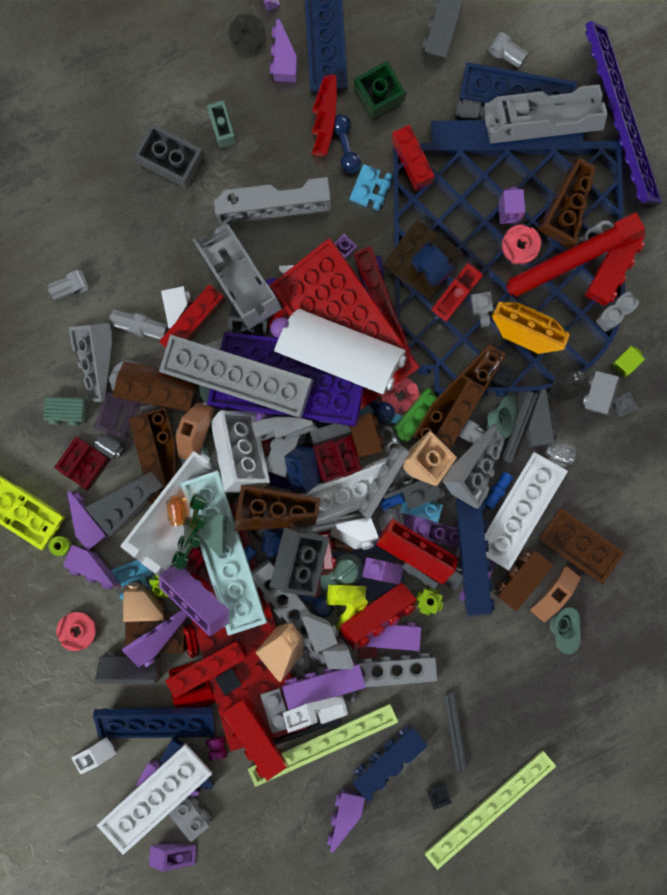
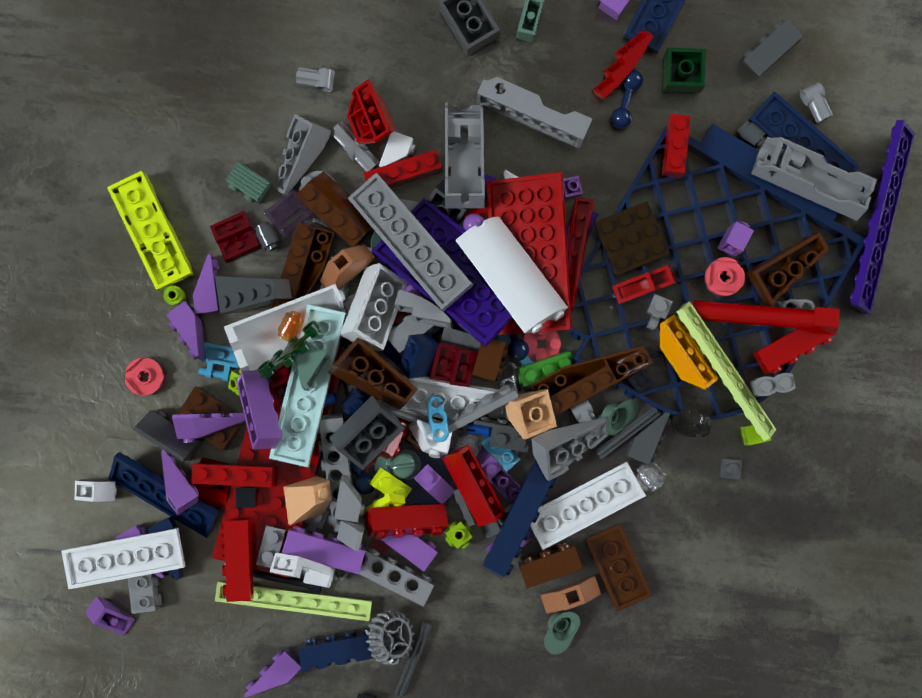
camera: 25 degrees right, 0 degrees up
light nougat slope [123,582,164,622] -> none
red axle [183,625,199,658] -> none
magenta wheel [205,736,228,761] -> none
medium azure plate [349,164,393,211] -> none
dark blue brick [411,241,456,287] -> none
blue pin [484,472,514,510] -> none
light grey brick [583,371,621,416] -> none
none -> medium lavender slope [161,450,199,515]
none -> red wedge [347,79,396,144]
none -> light grey gear [365,611,415,665]
none -> medium azure piece [426,396,449,442]
none -> yellowish green plate [677,301,776,441]

